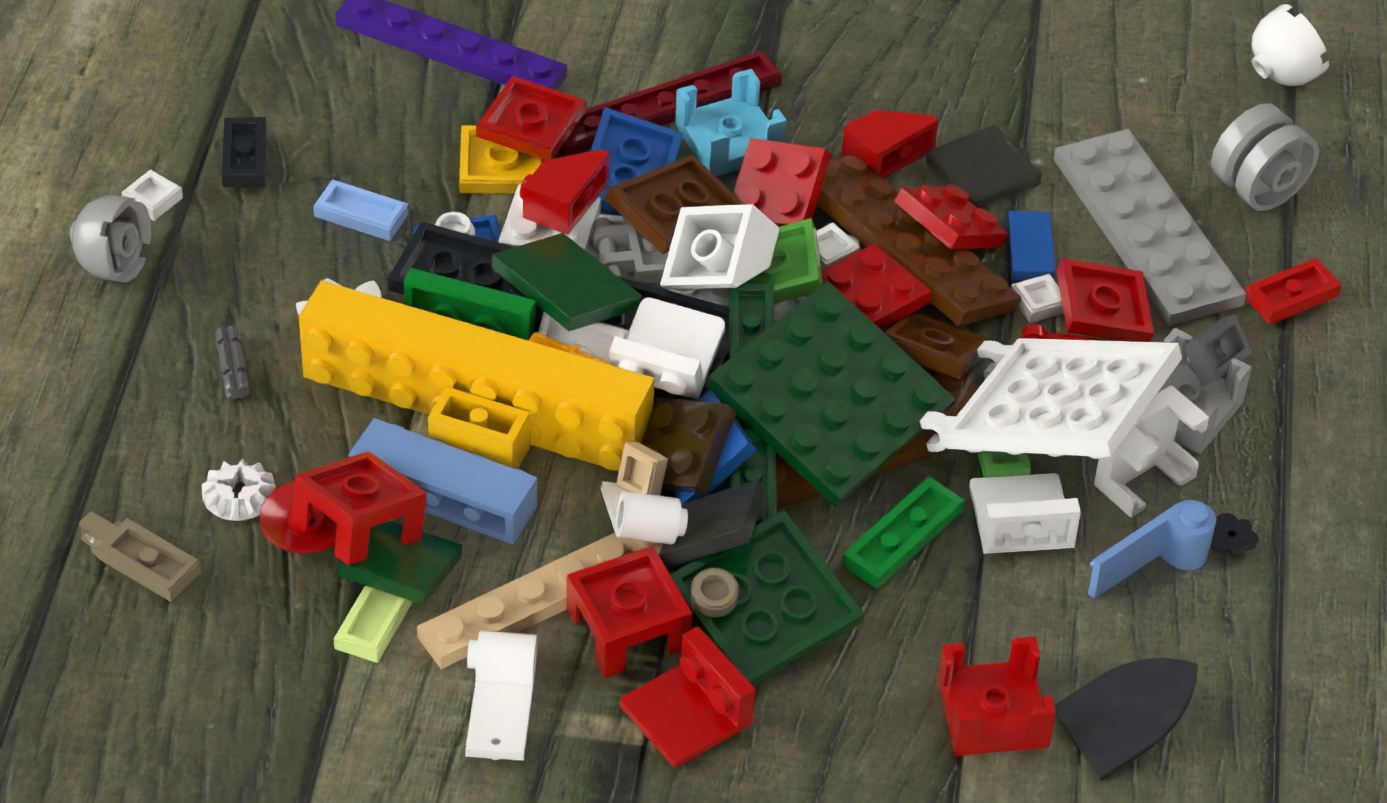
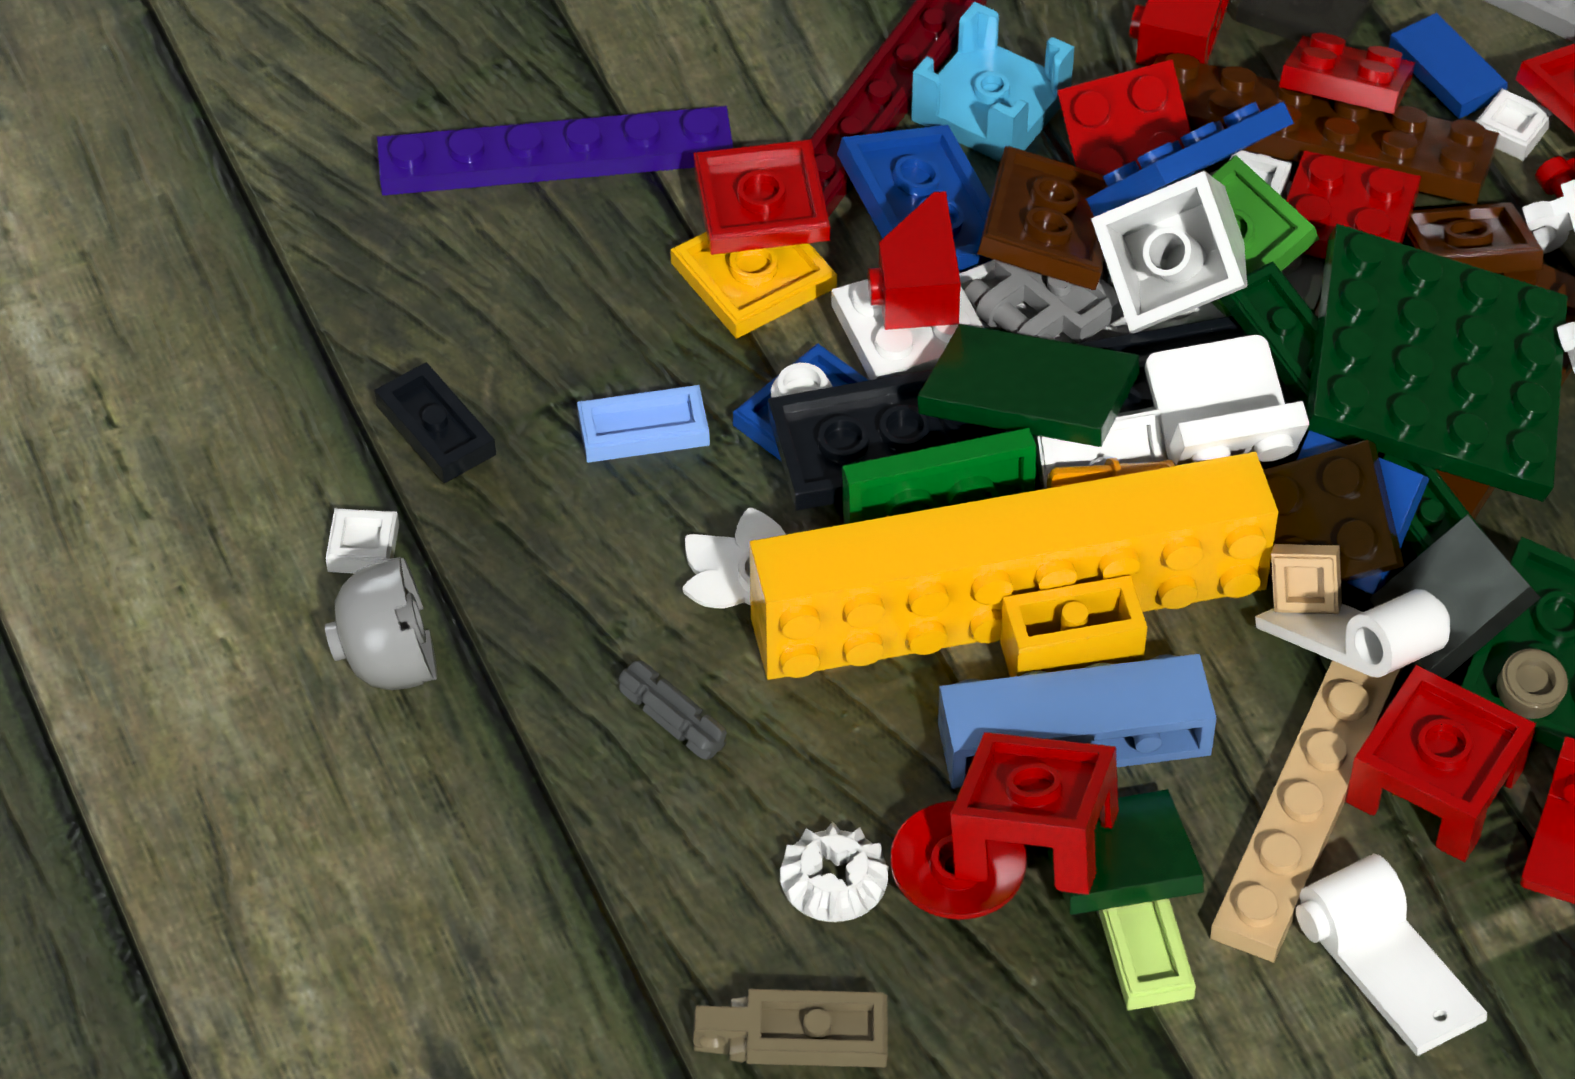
camera: 30 degrees left, 5 degrees up
none -> blue plate [1086,101,1294,217]

